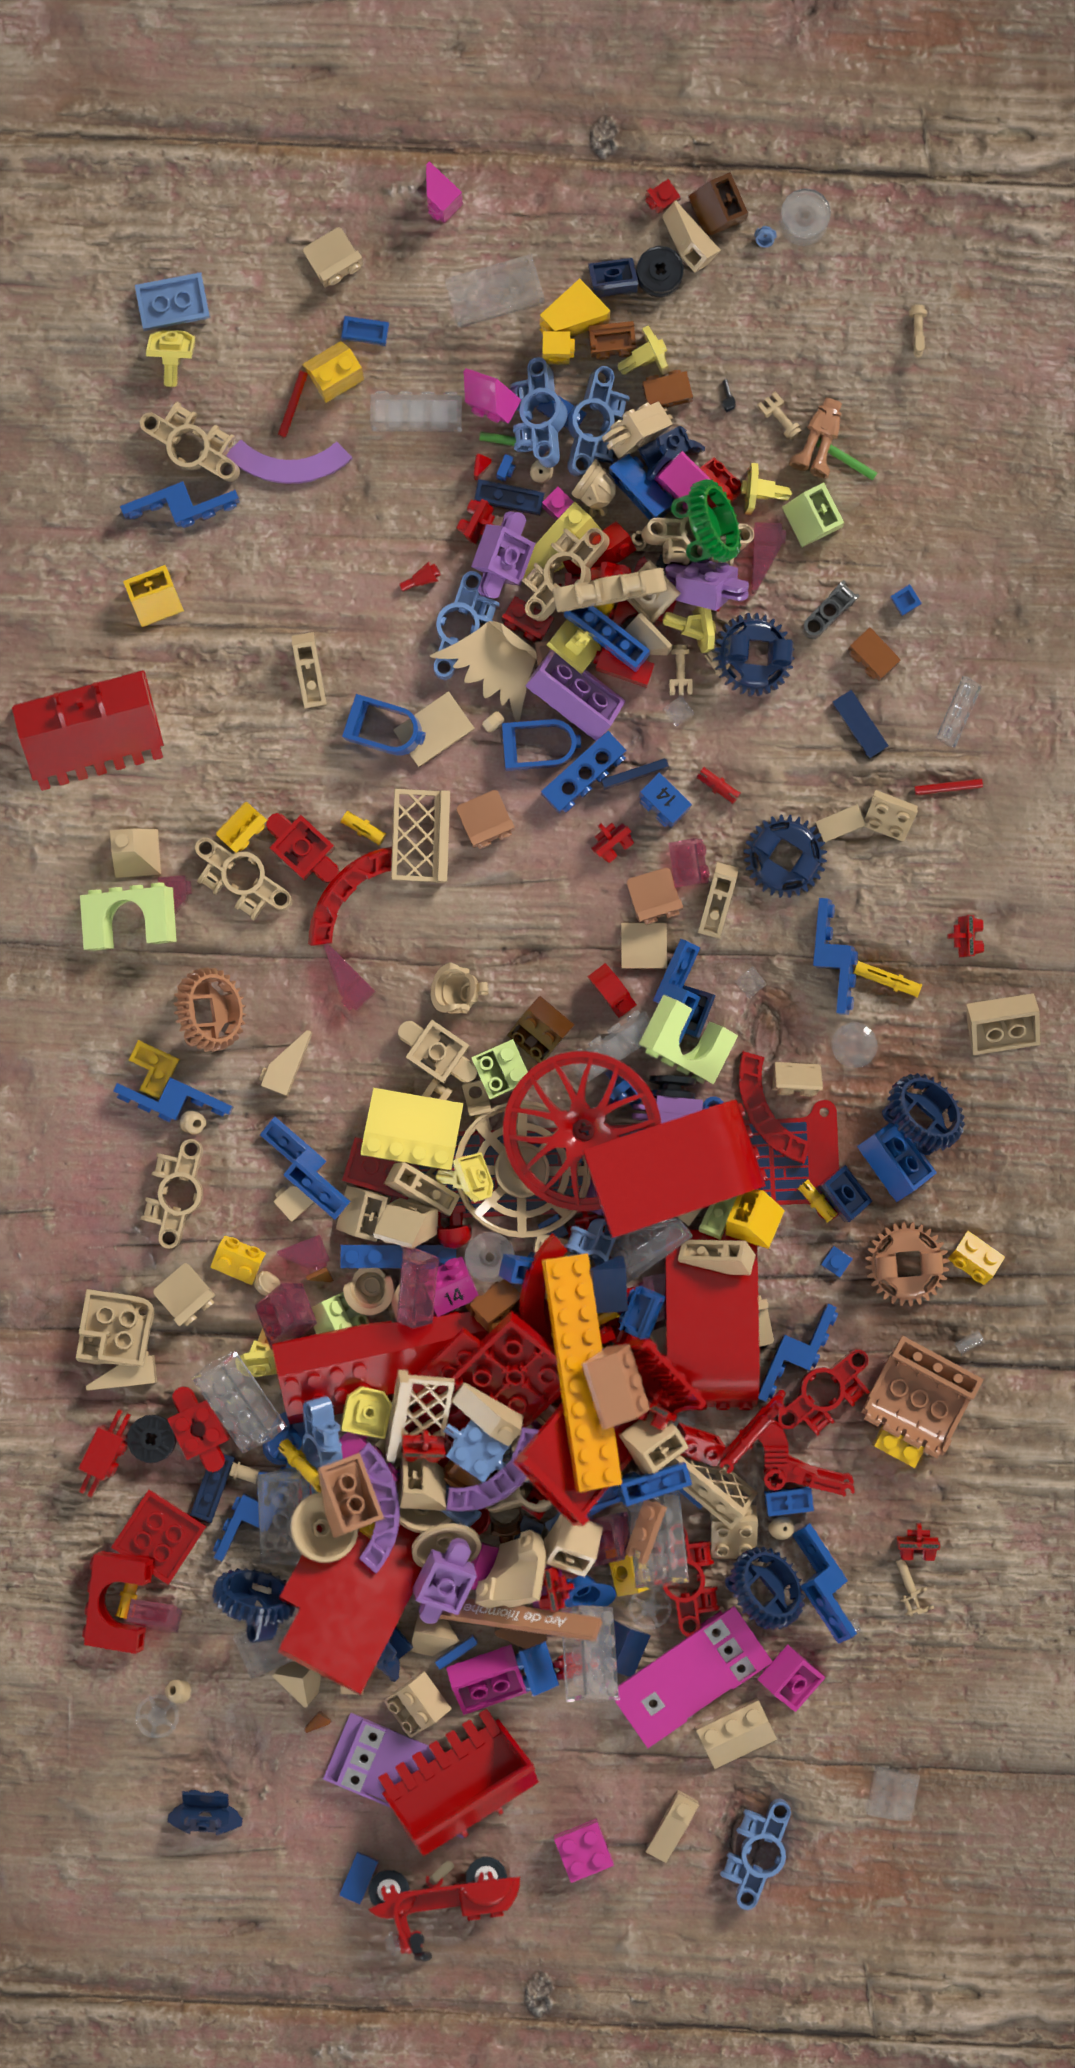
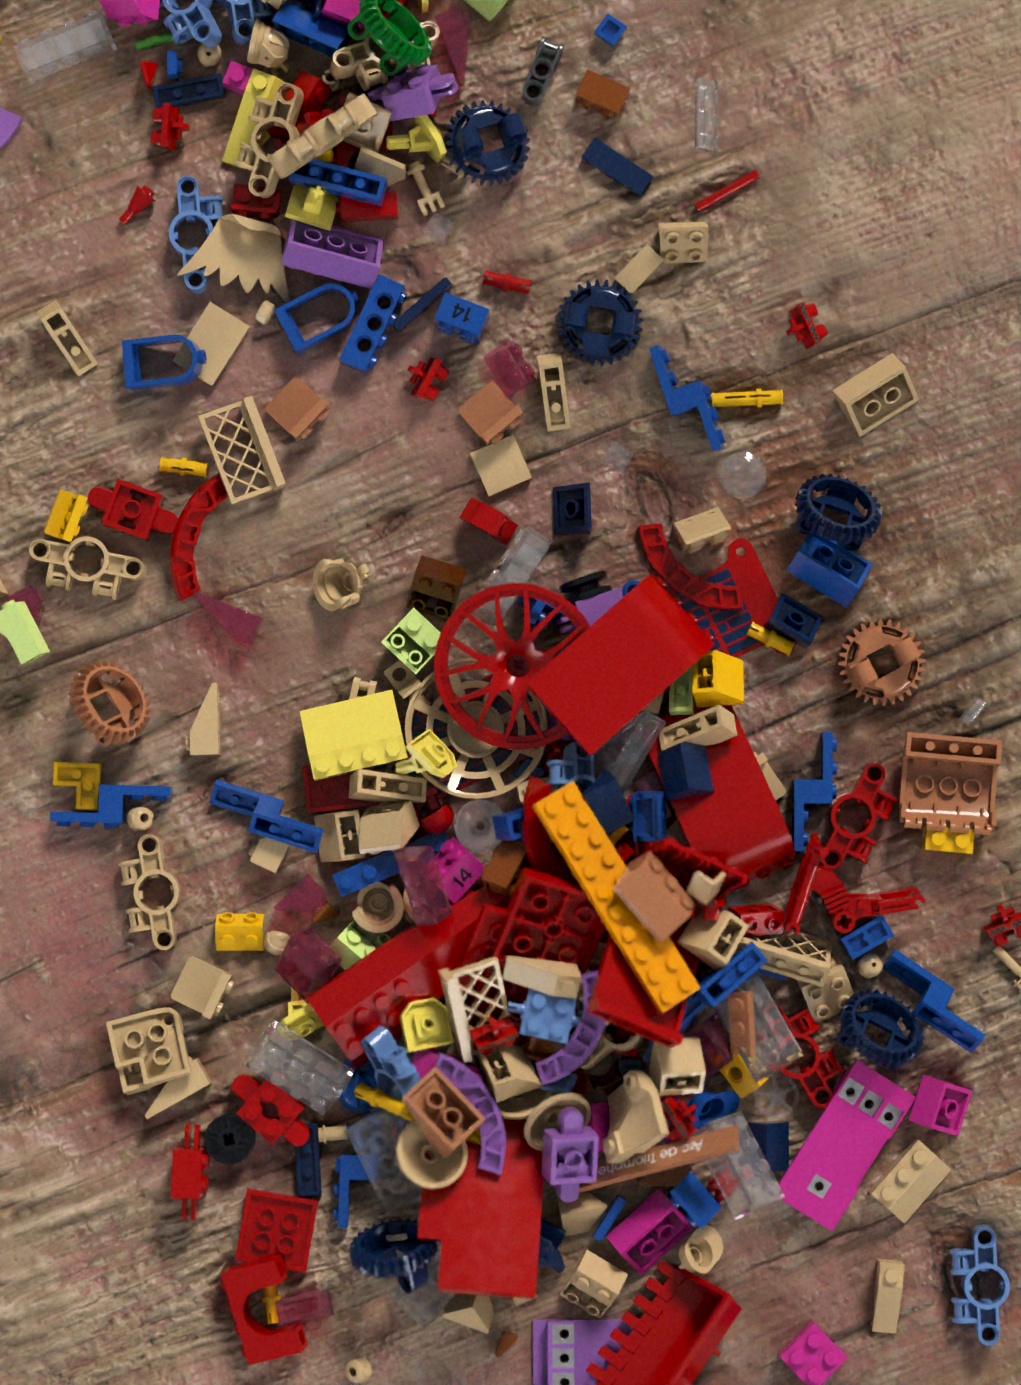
camera: 25 degrees left, 0 degrees up
tan brick [398,1020,477,1084] -> none
medium lavender brick [471,511,536,598] -> none
yellowish green arch [639,995,738,1084] -> none
blue bracket [653,939,701,1045] -> none
blue plate [821,1246,853,1278] -> none
yellow bracket [948,1231,1005,1285] -> none
none -> dark blue slope [658,743,714,801]
none -> tan piece [678,1225,723,1274]
none -> tan panel [687,871,726,905]

